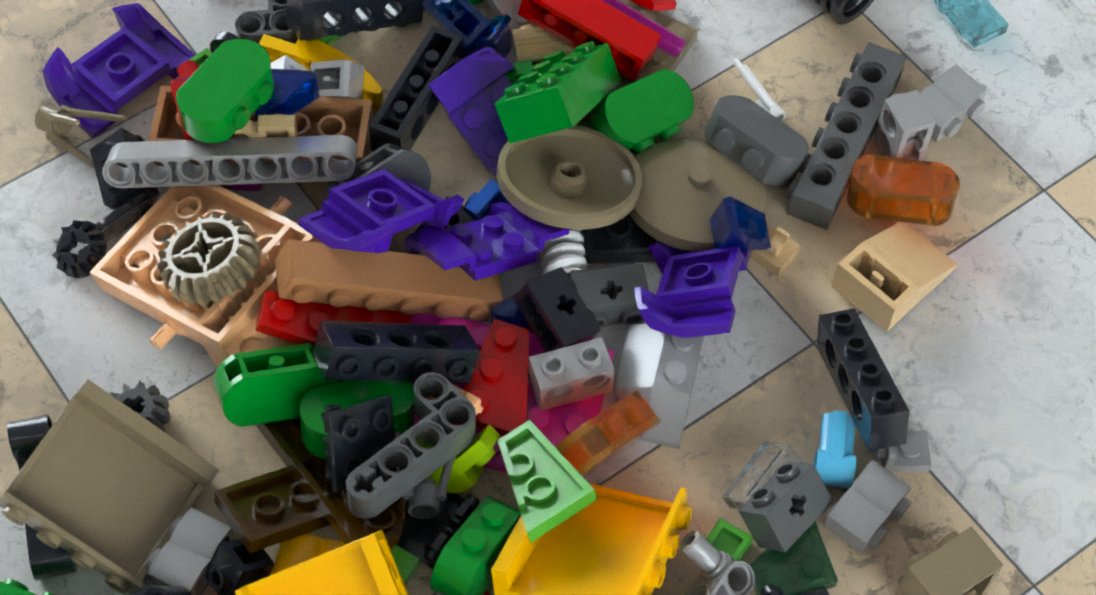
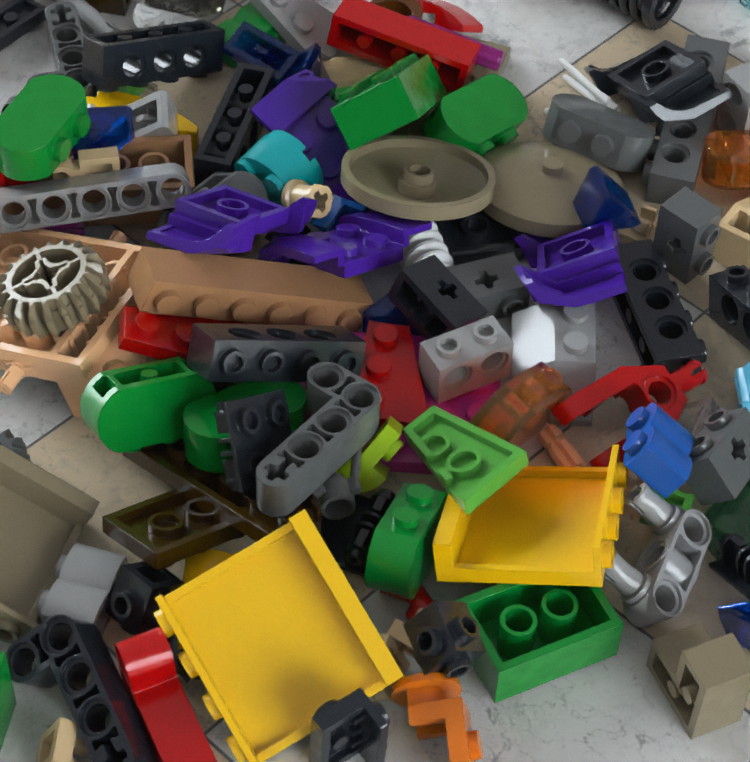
camera: 10 degrees left, 10 degrees down
none -> teal brick [234,130,323,205]
none -> tan bush [281,179,333,219]
none -> light nougat axle [538,424,588,467]
none -> red piece [551,359,708,467]
none -> black piece [583,40,733,123]
none -> black brick [612,239,707,375]
none -> blue brick [623,402,694,498]
none -> dark grey brick [653,186,722,285]

